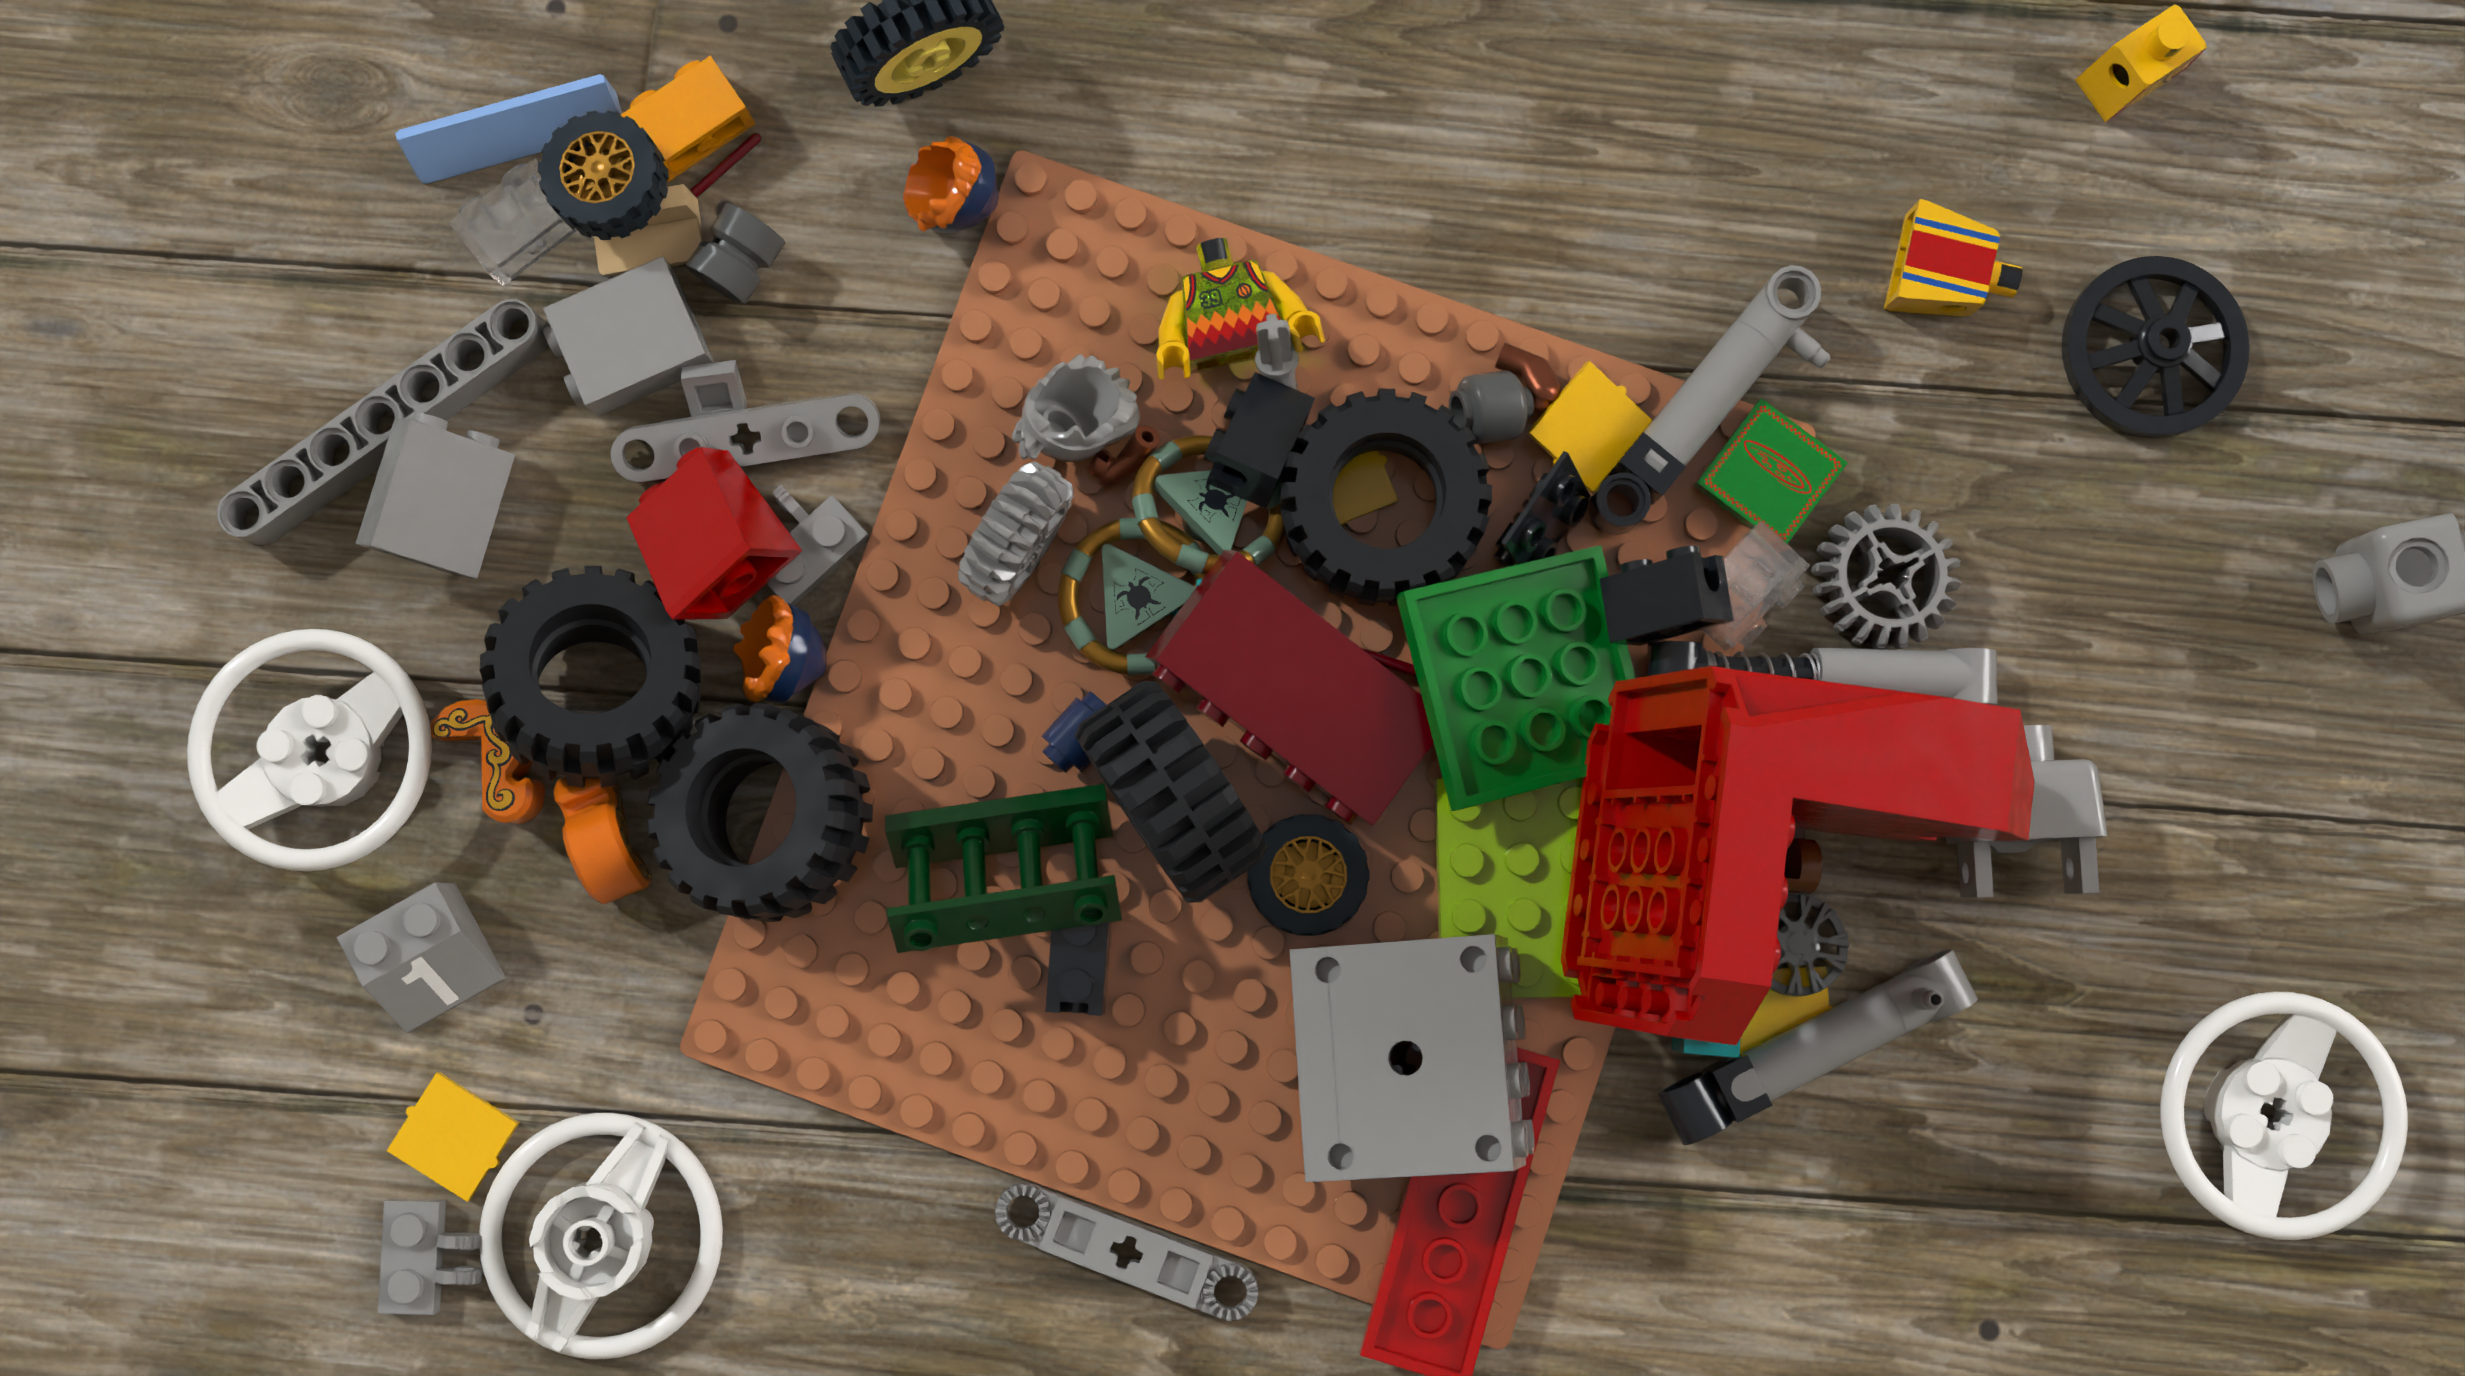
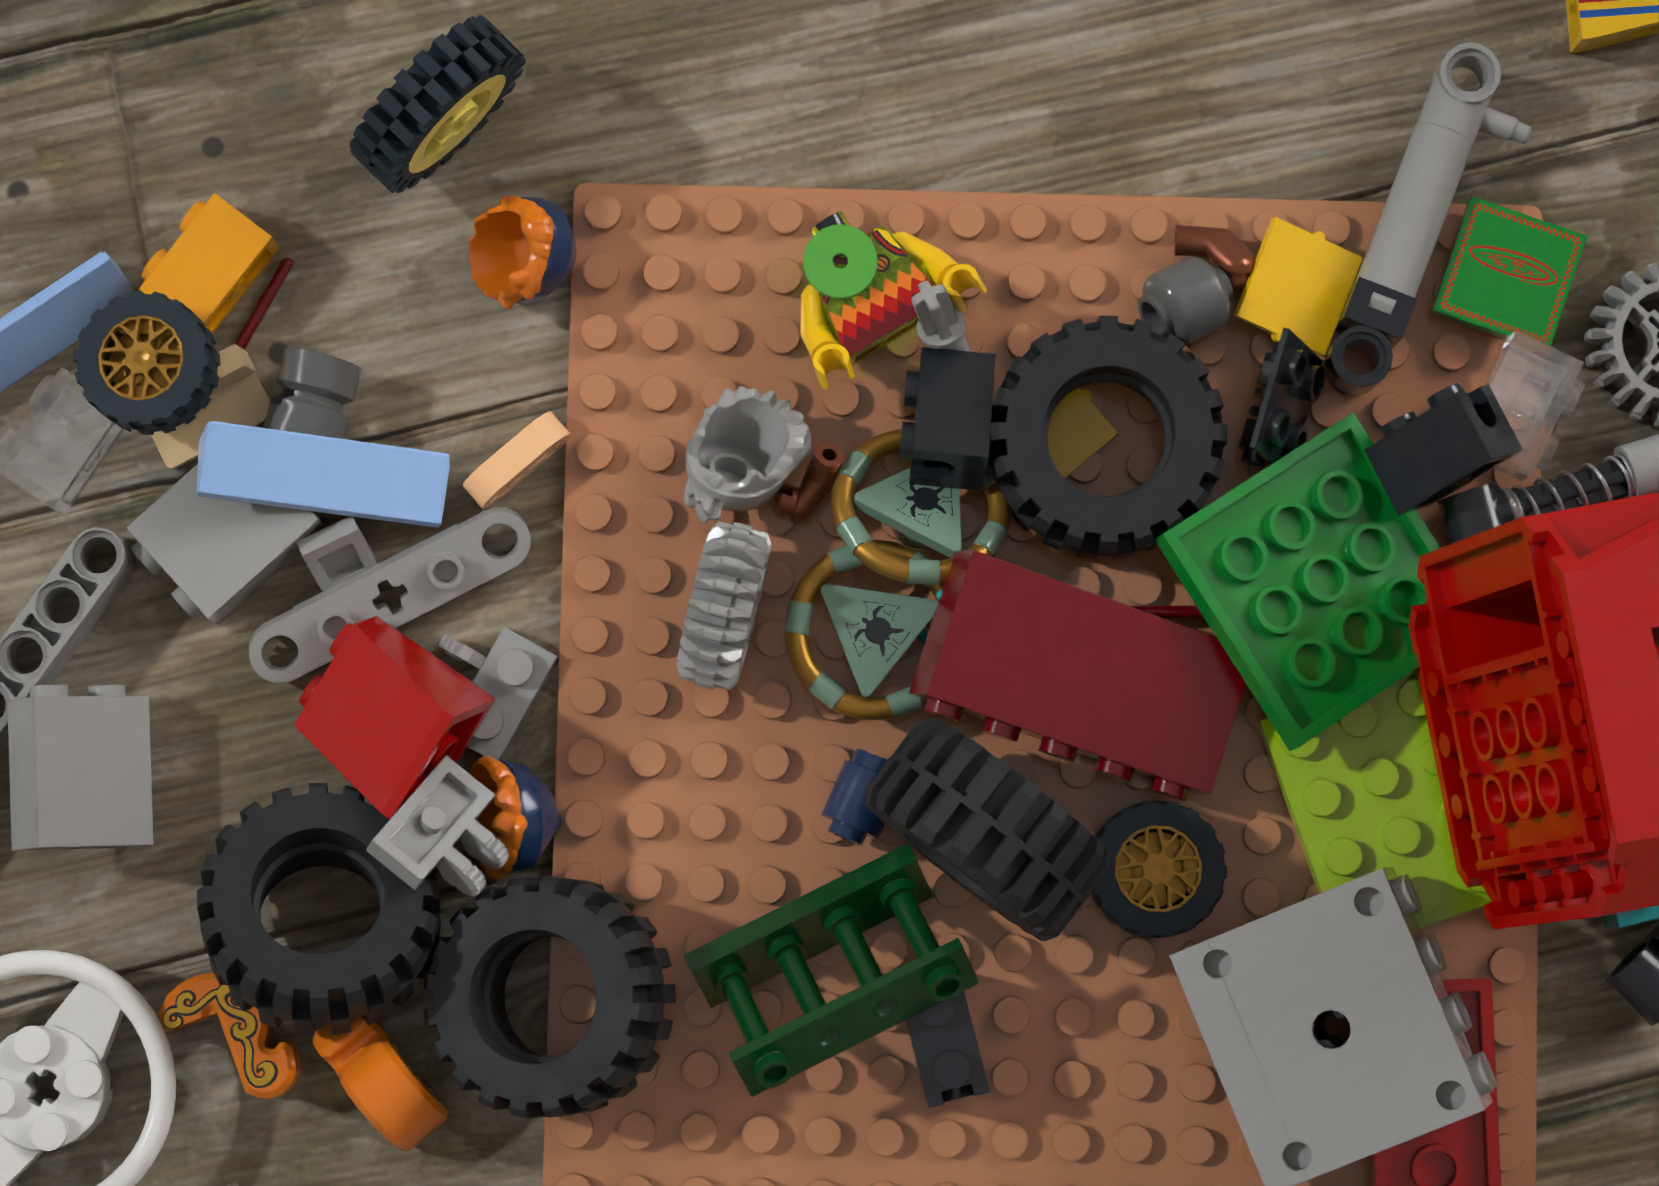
camera: 15 degrees left, 0 degrees up
none -> light blue slope [196,421,450,528]
none -> light grey hinge [366,755,510,897]
none -> light nougat beam [463,411,571,509]
none -> bright green wheel [803,224,878,300]

